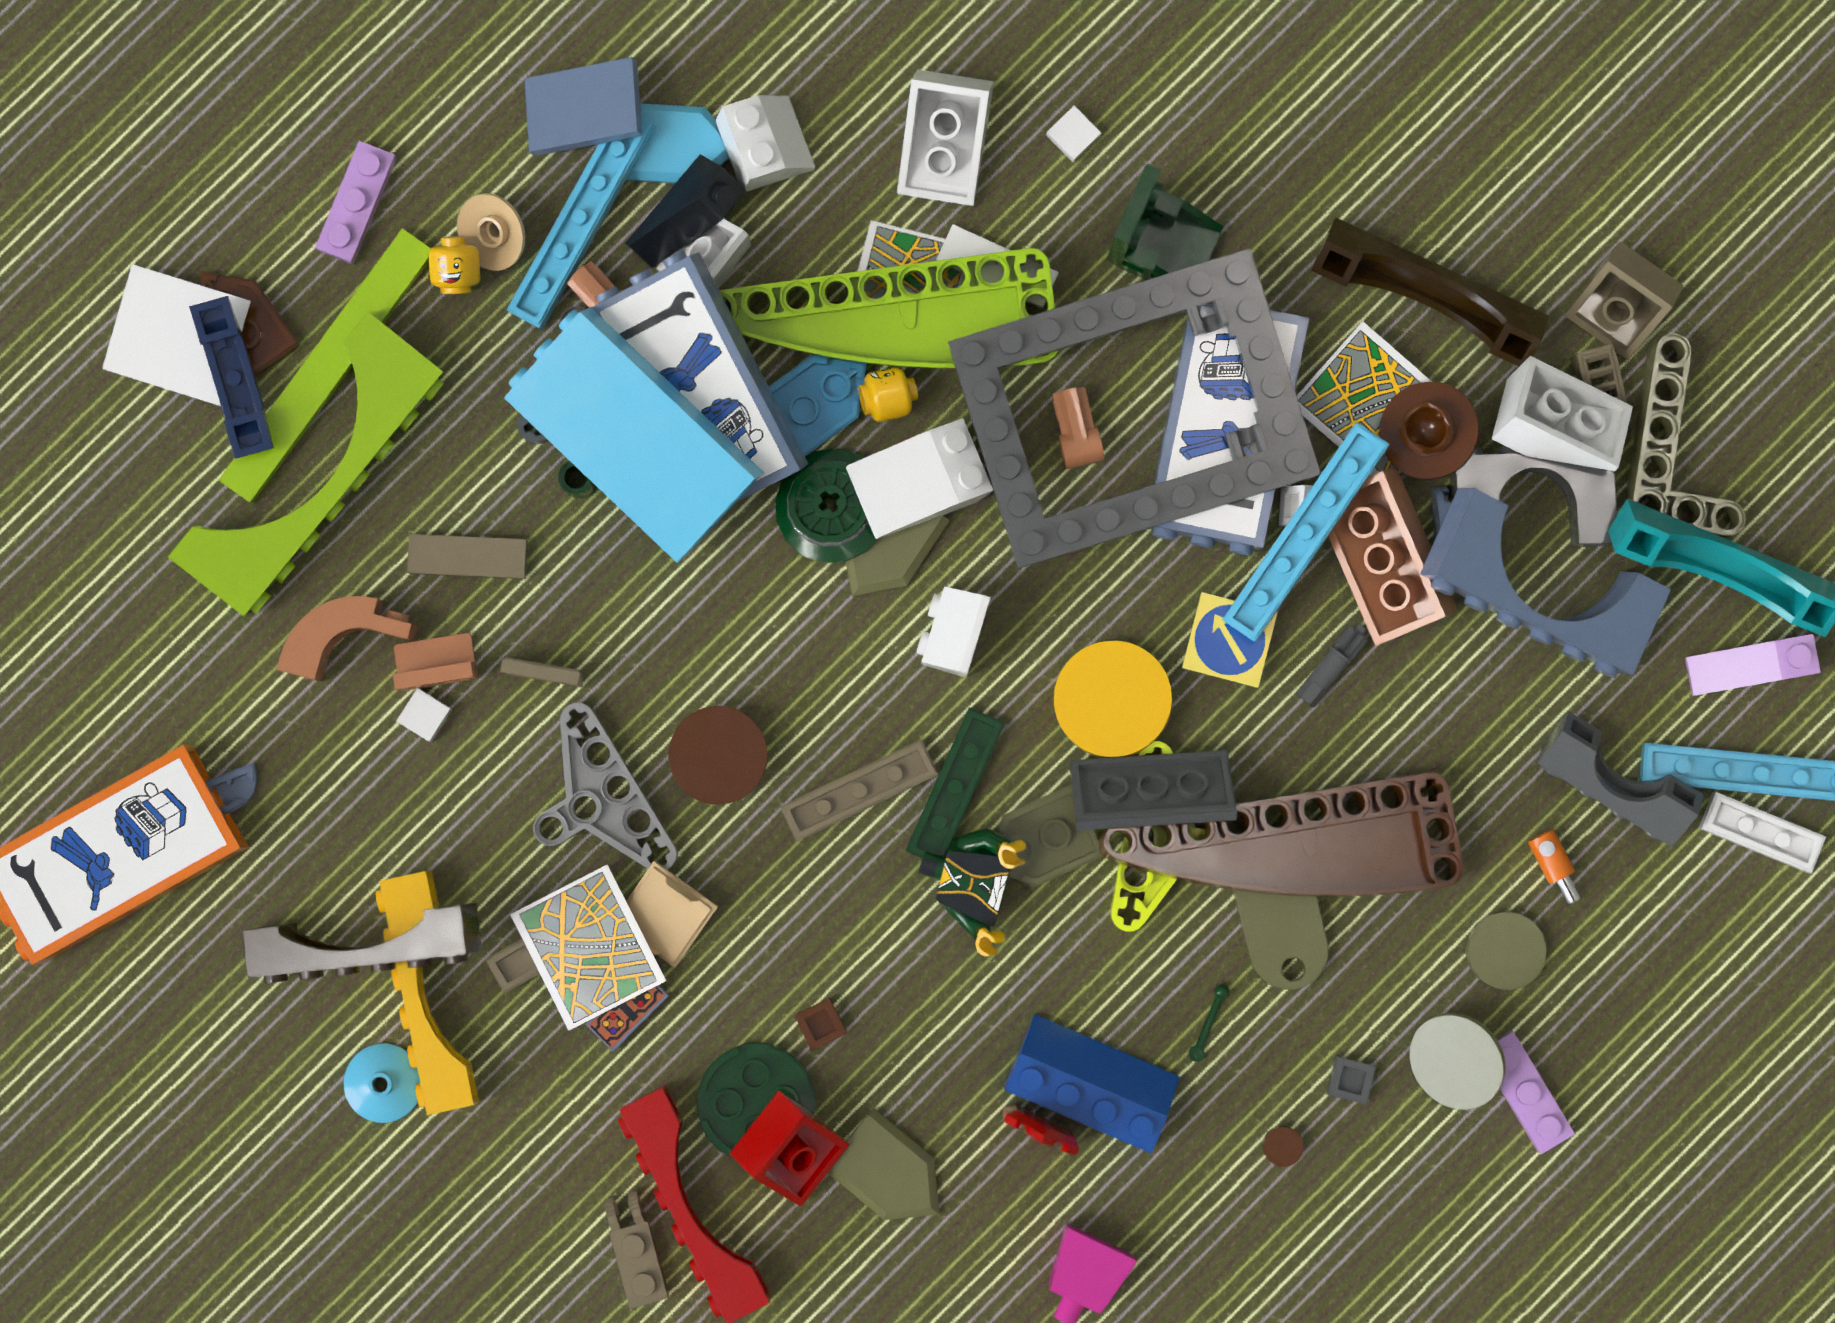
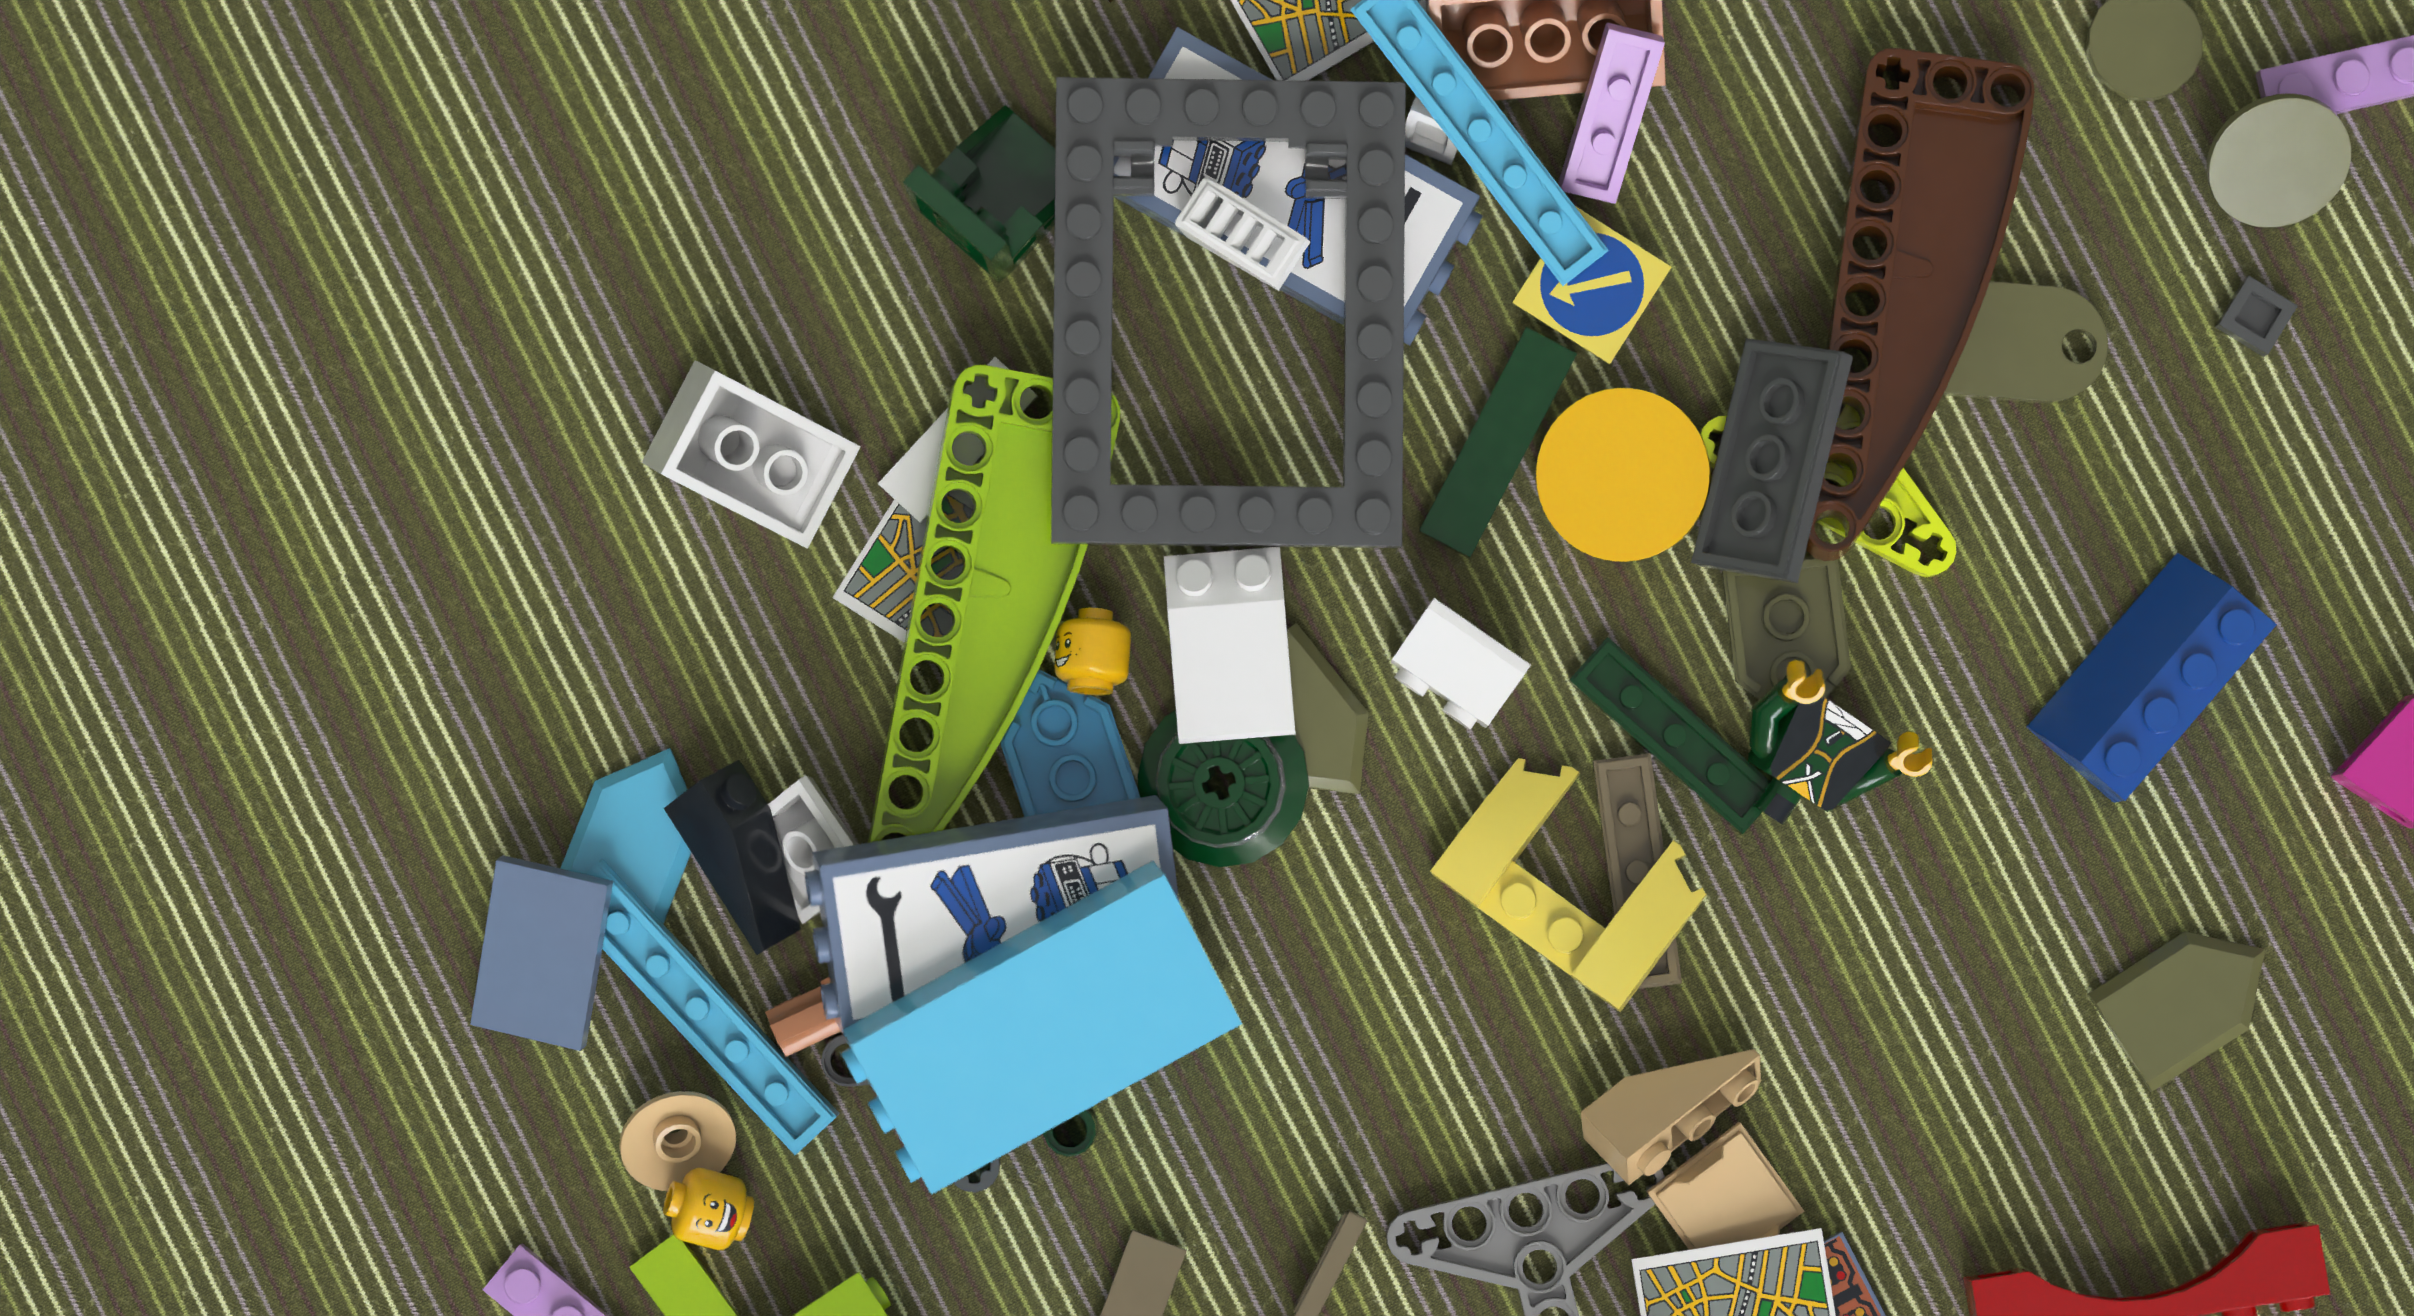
camera: 70 degrees left, 0 degrees up
reddish brown piece [669,706,768,805] -> none
dark green tile [697,1043,815,1158] -> none
white slope [715,95,815,192] -> none
red slope [729,1091,850,1207] -> none
reddish brown tile [794,997,847,1051] -> none
red tile [1002,1103,1079,1156] -> none
white tile [1046,106,1101,162] -> none
nougat piece [1052,387,1104,469] -> none
dark green hinge [1188,984,1230,1062] -> none
reddish brown tile [1262,1126,1303,1167] -> none
dark grey piece [1295,623,1368,708] -> none
none -> white slope [1175,177,1310,291]
none -> dark green tile [1419,327,1577,559]
none -> light yellow wedge [1430,758,1706,1012]
none -> lavender plate [1558,22,1665,204]
none -> tan slope [1581,1049,1761,1185]

